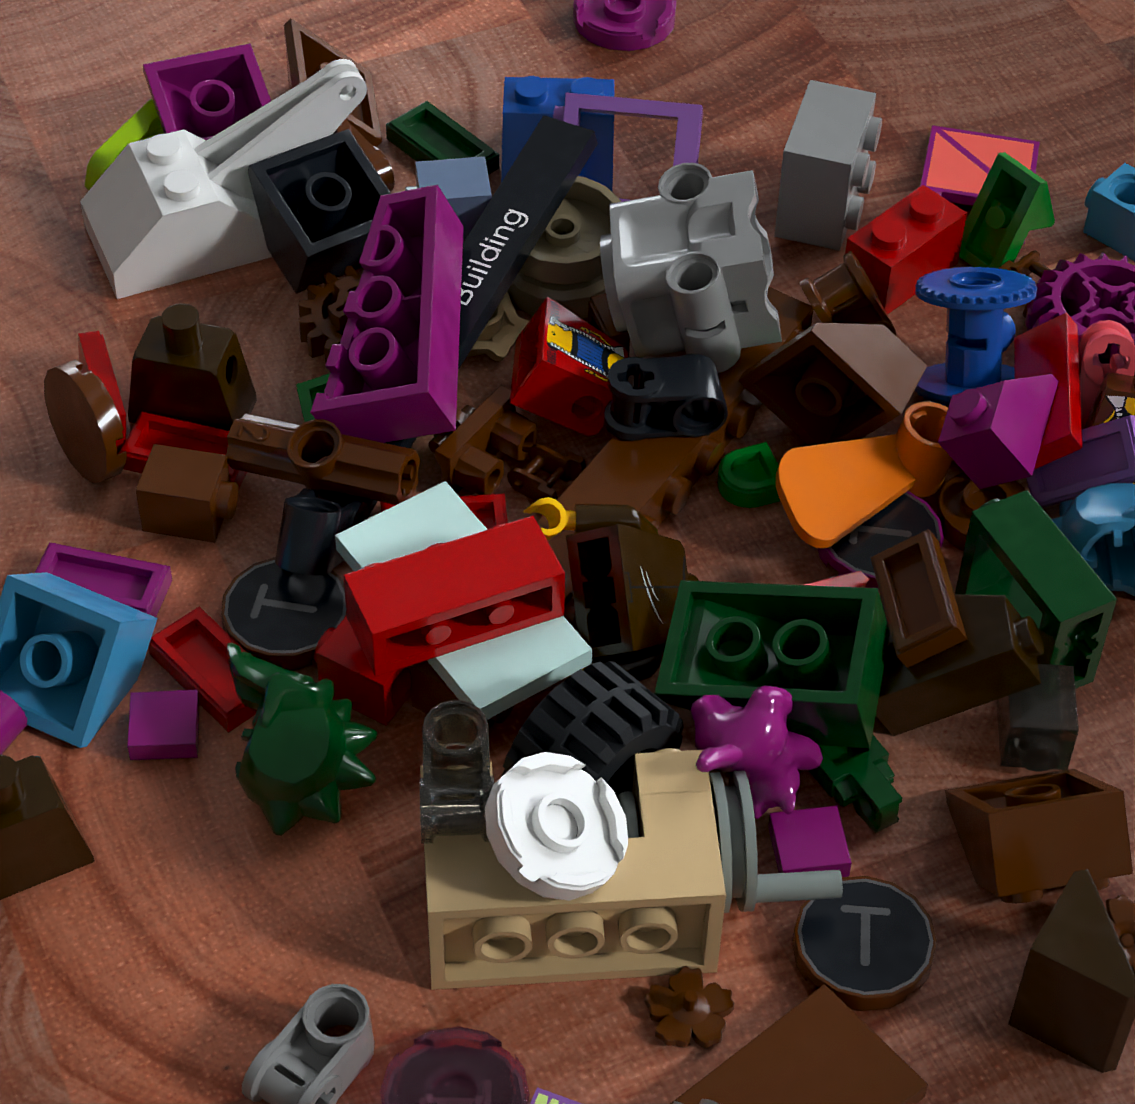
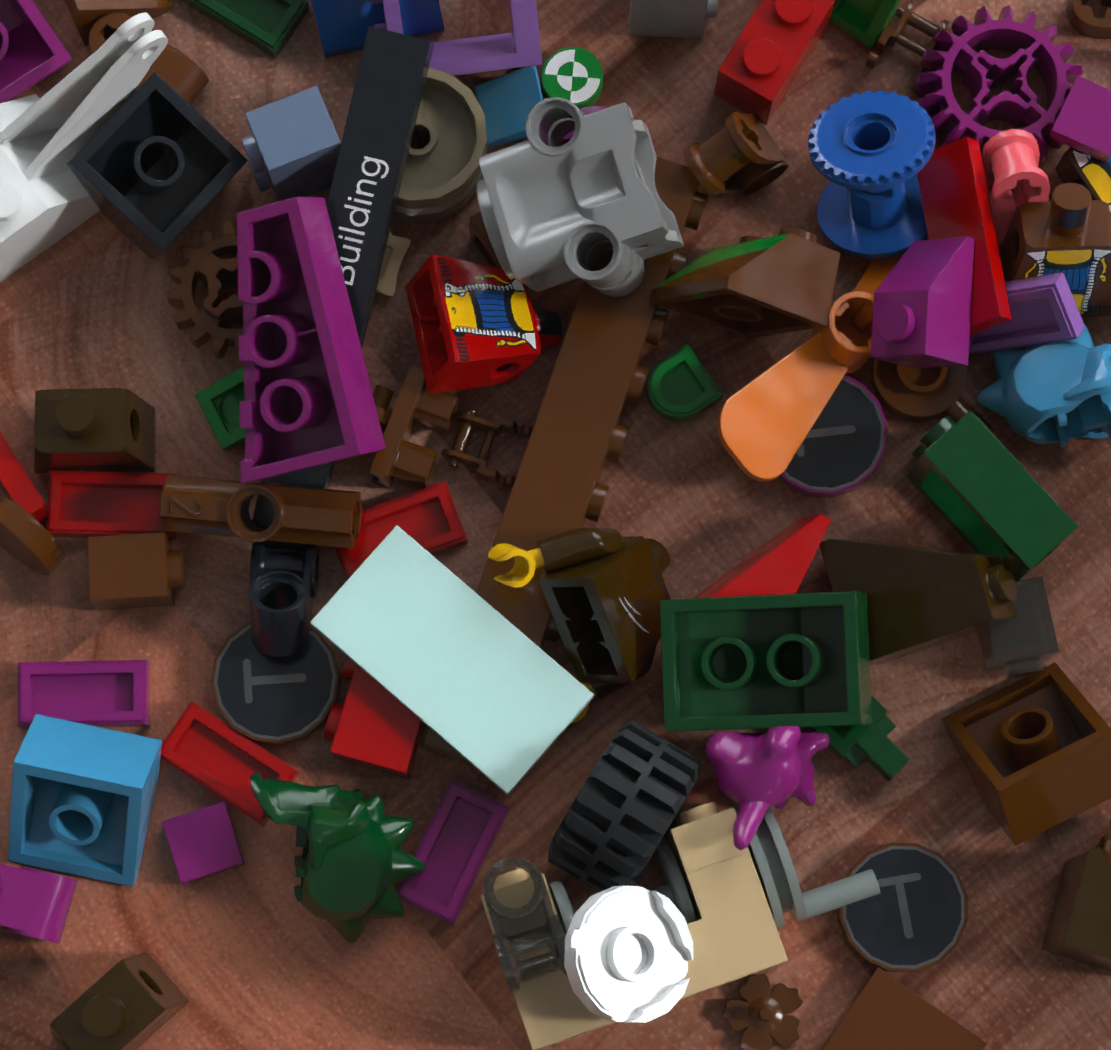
camera: 15 degrees left, 30 degrees up
red brick [344,516,565,677] -> none
black piece [603,354,728,441] -> none
magenta tile [768,806,852,877] -> none
reddish brown tile [870,529,967,668] -> none
none -> magenta tile [397,779,510,925]

